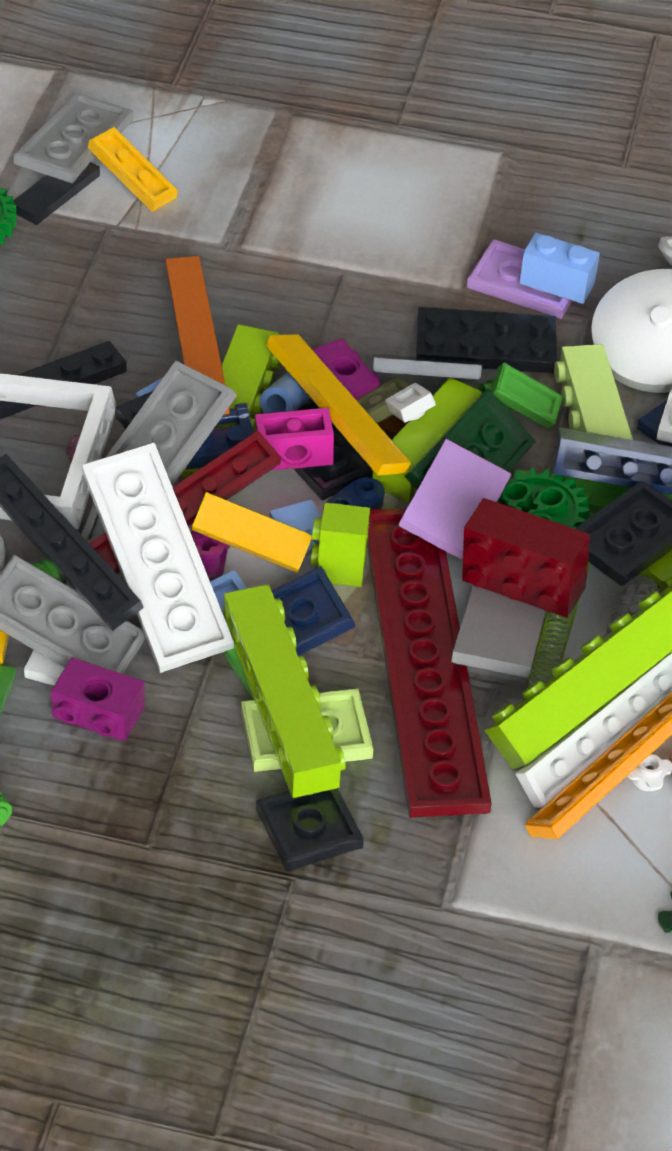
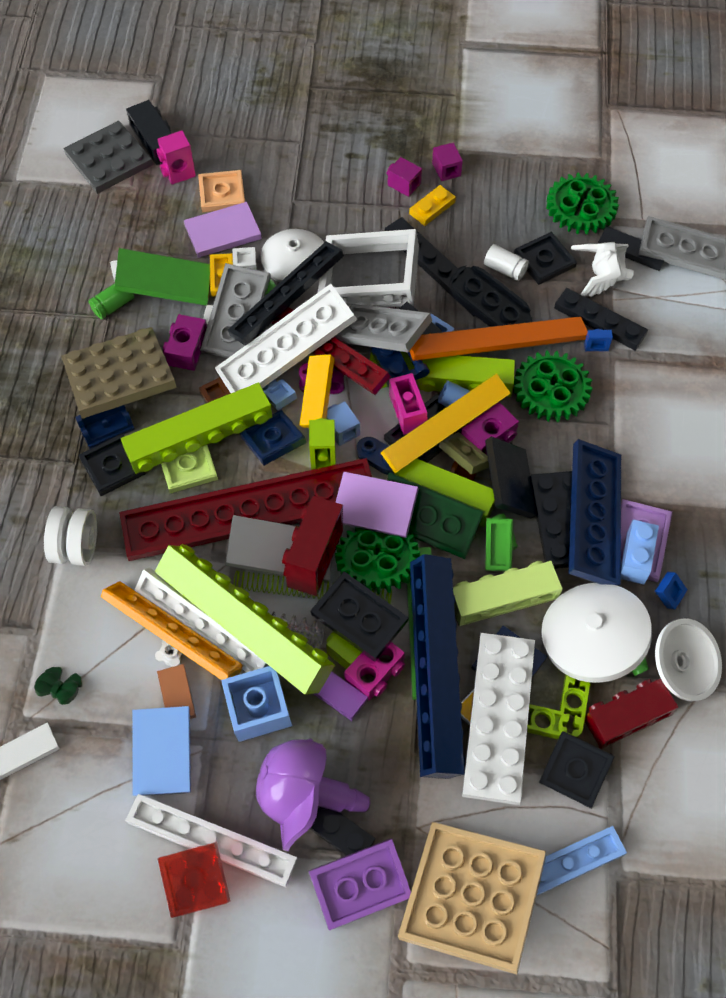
camera: 85 degrees right, 15 degrees up
yellow tile [88,127,178,212] -> none
white plate [385,382,436,423] -> none
none -> white wheel [44,506,97,566]
none -> dark tan plate [61,327,177,418]
none -> dark blue hinge [75,405,135,449]
none -> reddish brown plate [199,377,231,403]
none -> black tile [449,266,532,327]
none -> white piece [484,244,529,281]
none -> green gear [513,350,593,422]
none -> black tile [514,231,577,285]
none -> black plate [554,288,648,351]
none -> dark blue plate [569,439,622,586]
none -> white helmet [571,242,634,297]
none -> blue plate [584,329,613,351]
none -> blue plate [655,572,688,610]

